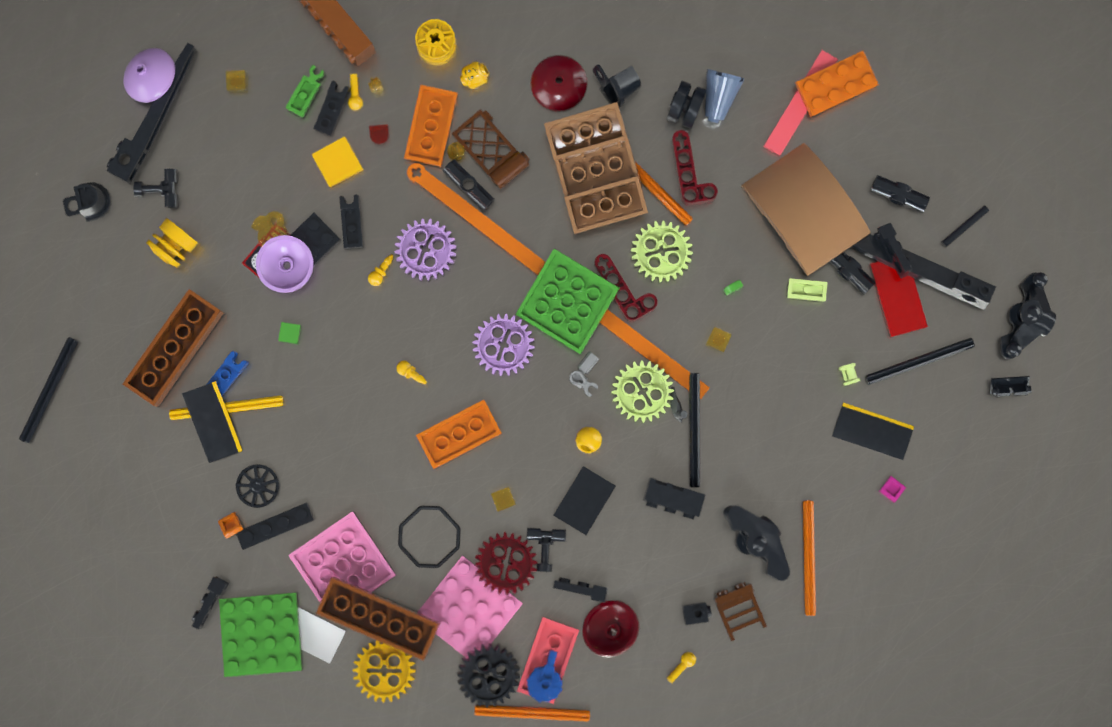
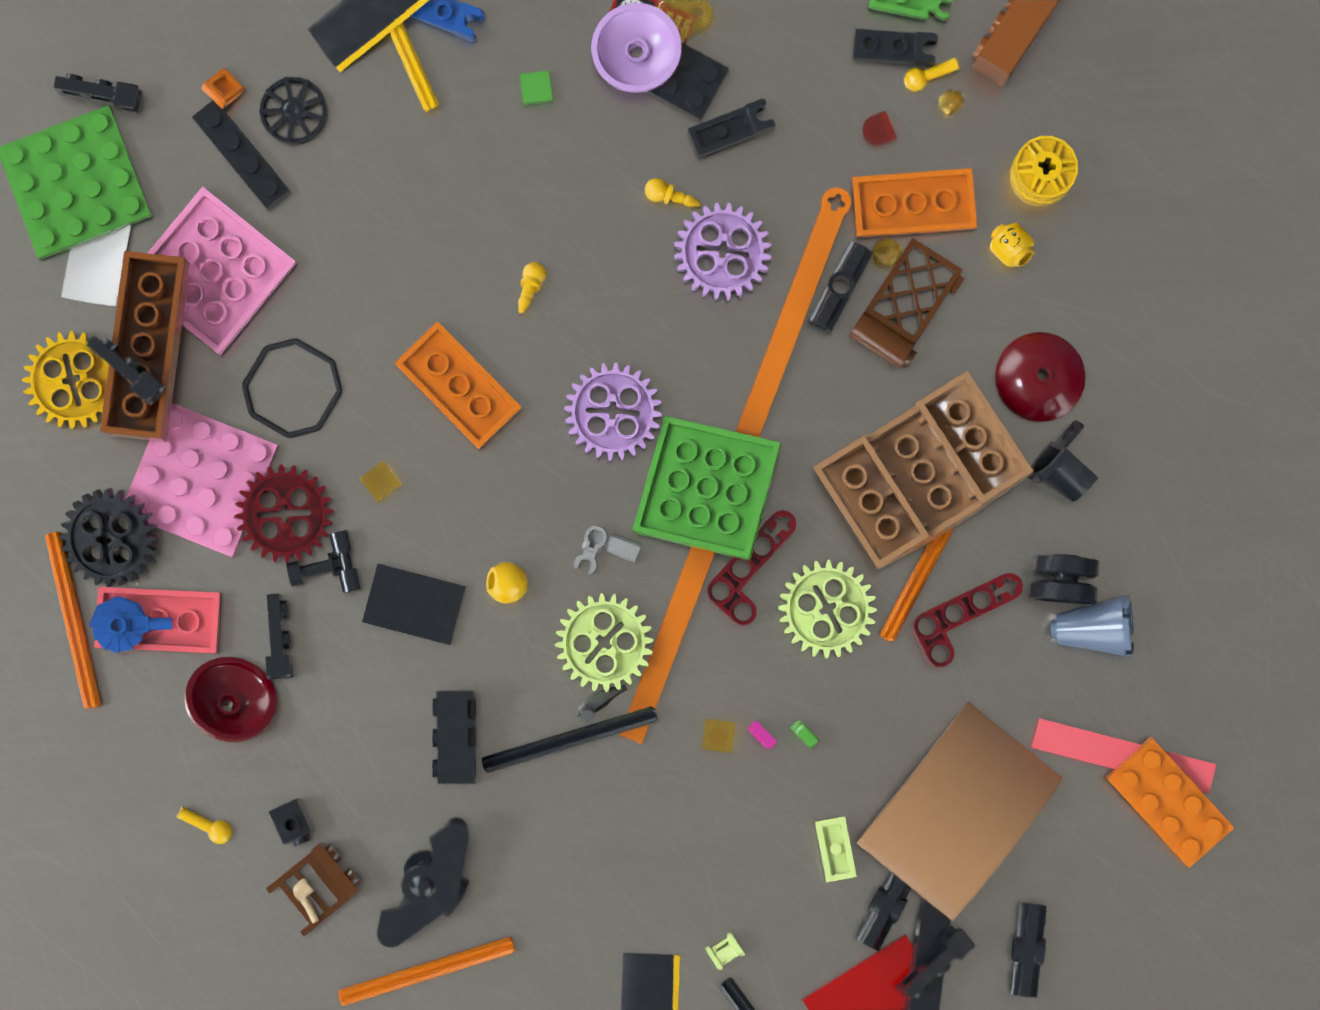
camera: 70 degrees right, 0 degrees up
yellow tile [312,136,363,188] -> none
none -> black plate [86,335,166,406]
none -> tan hand [293,879,319,923]
none -> dark pink tile [748,720,778,750]

